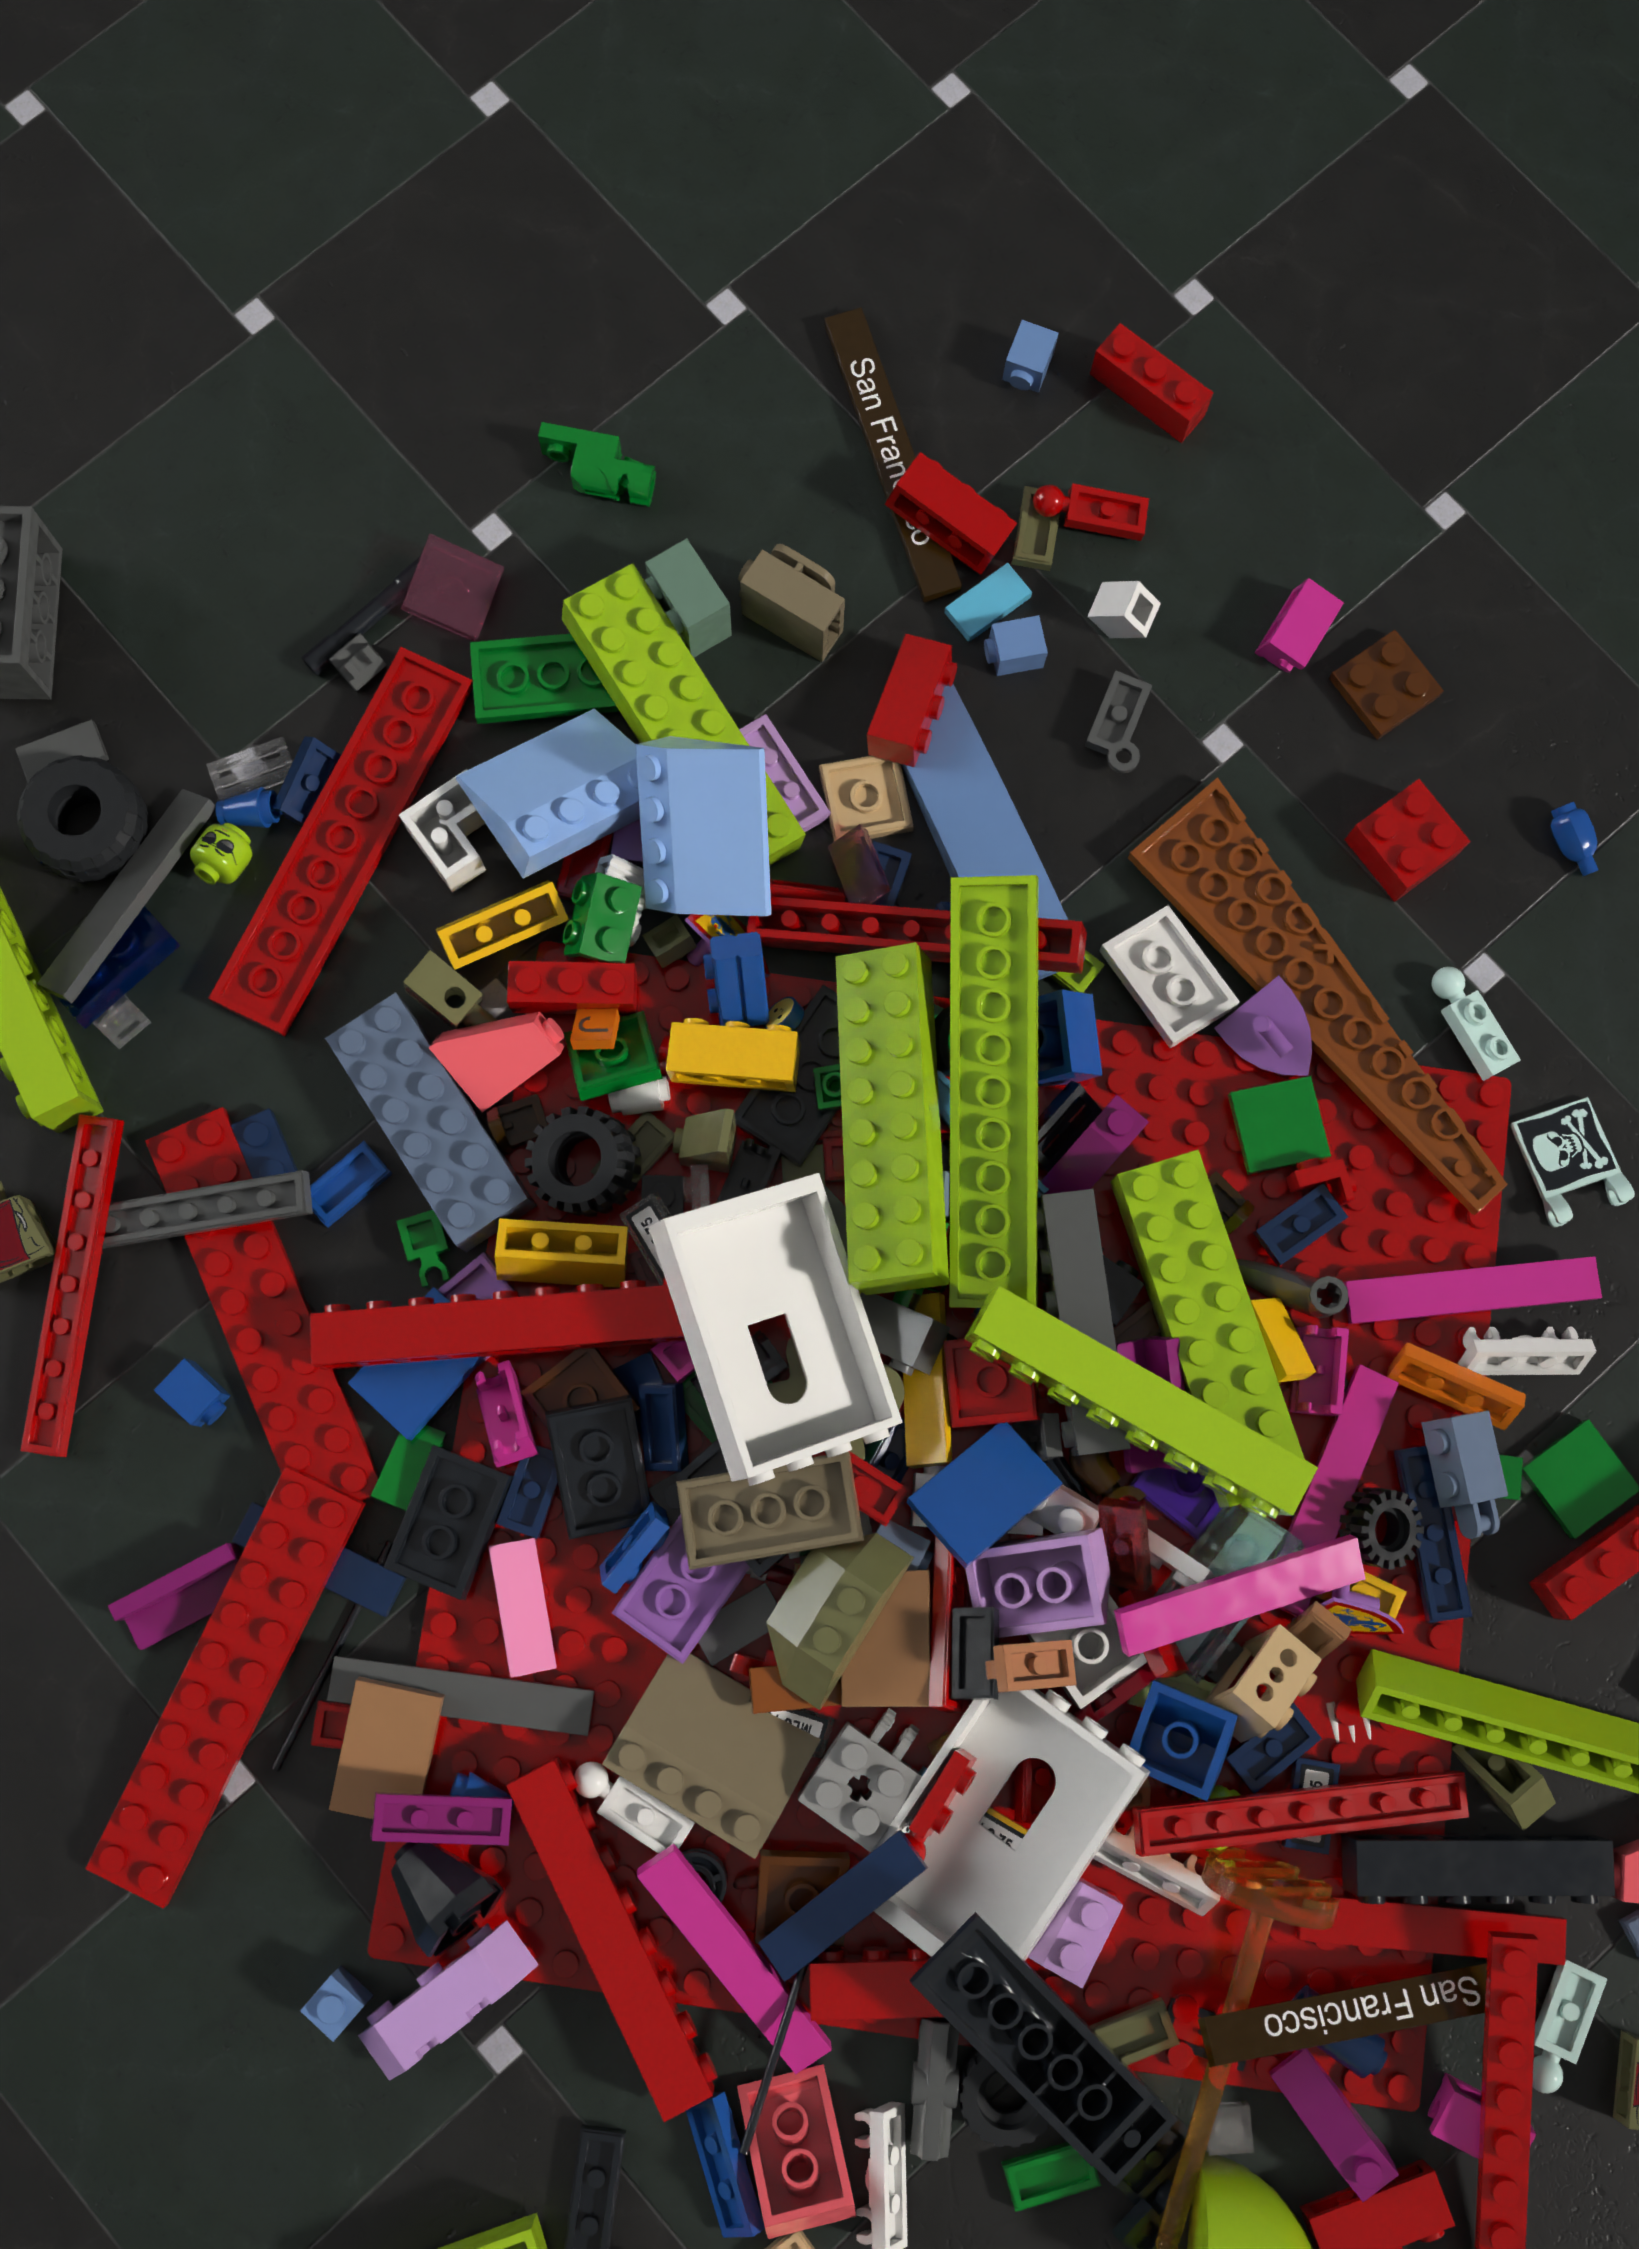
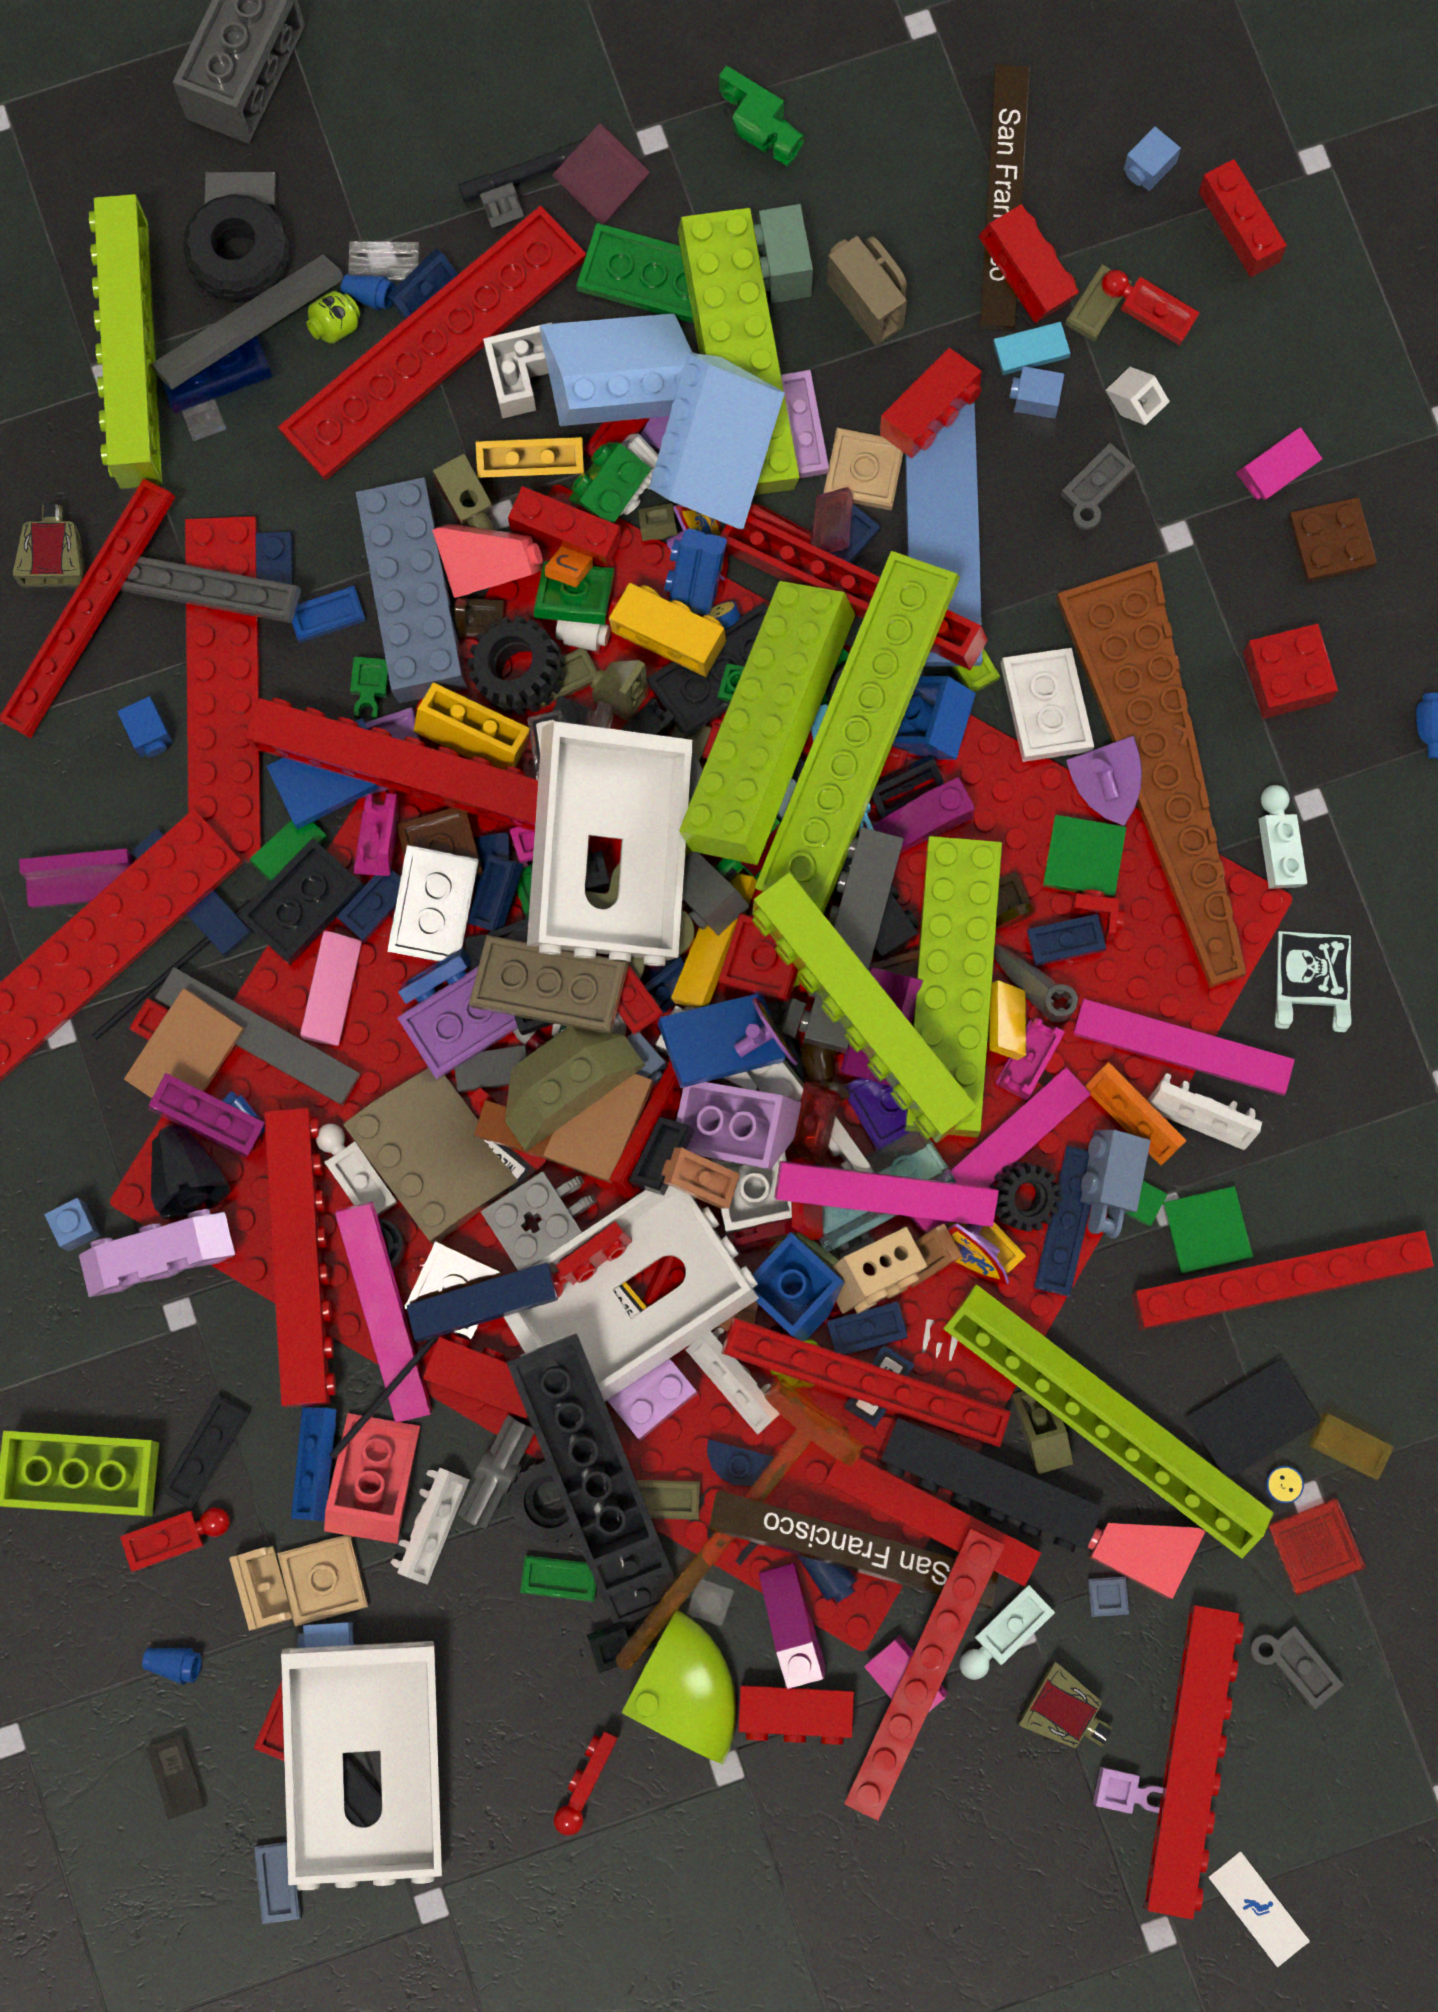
camera: 30 degrees right, 0 degrees up
none -> dark blue plate [707,1439,780,1486]
none -> medium lavender shield [734,997,798,1065]

